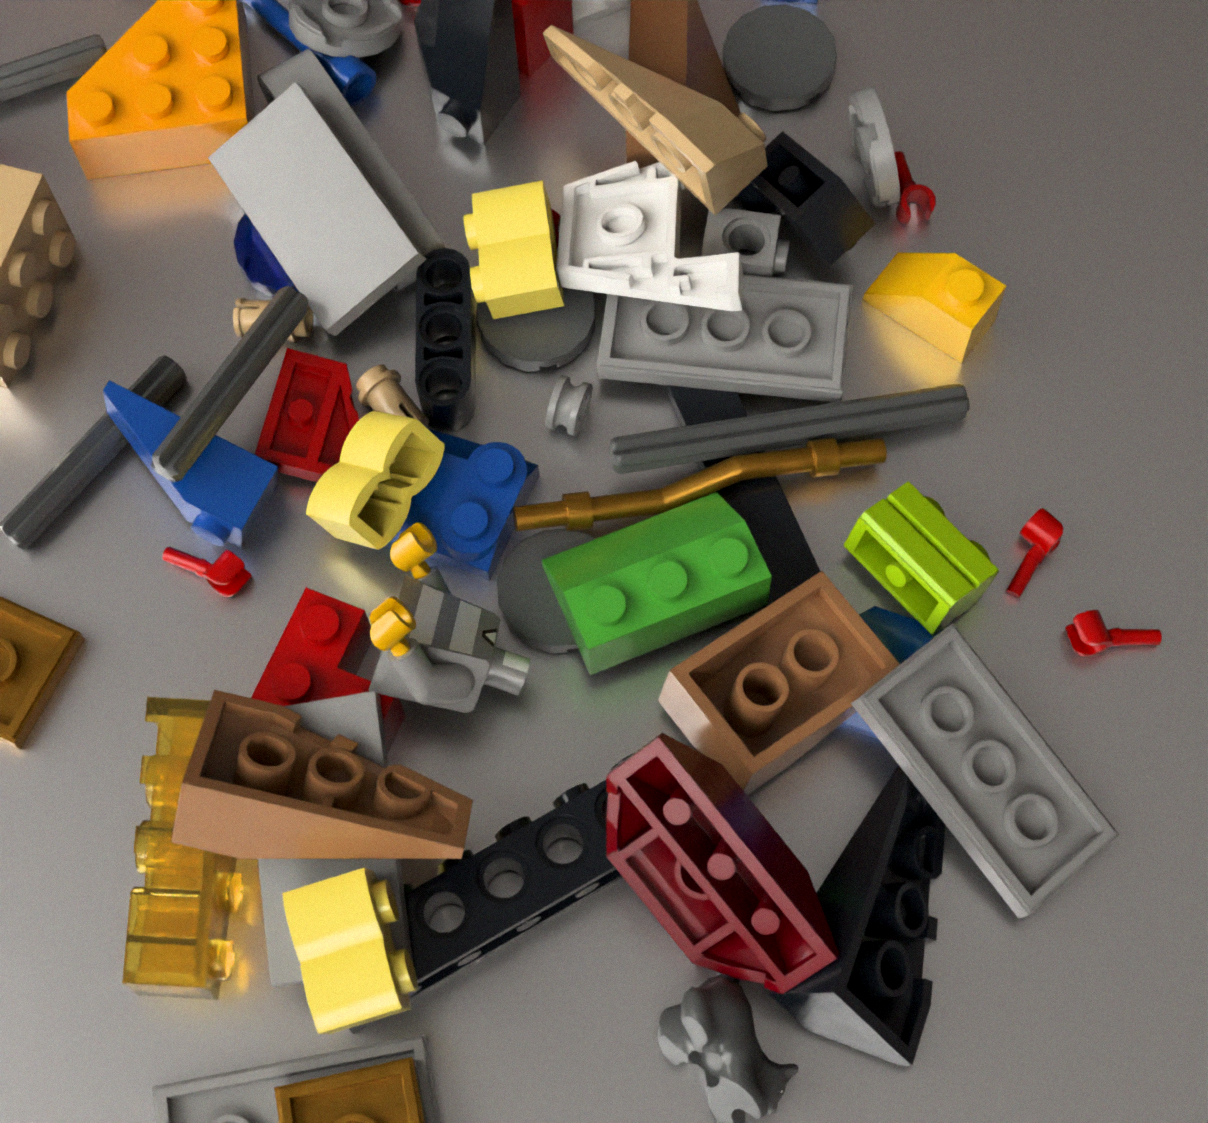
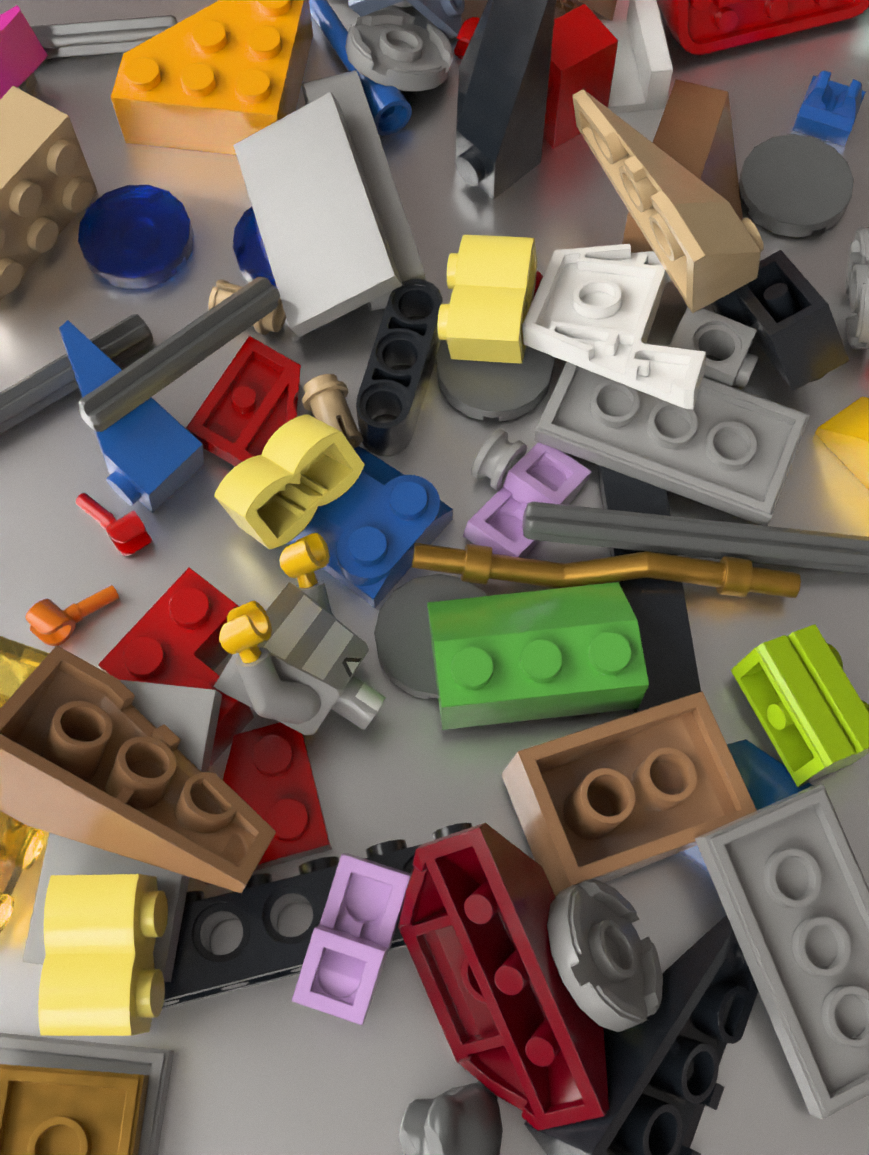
camera: 15 degrees right, 0 degrees up
none -> orange hand [25,585,119,646]
none -> clear blue tile [78,185,194,289]
none -> red wing [203,722,332,885]
none -> lavender slope [292,853,412,1025]
none -> lavender slope [463,442,592,558]
none -> light grey tile [547,879,663,1032]

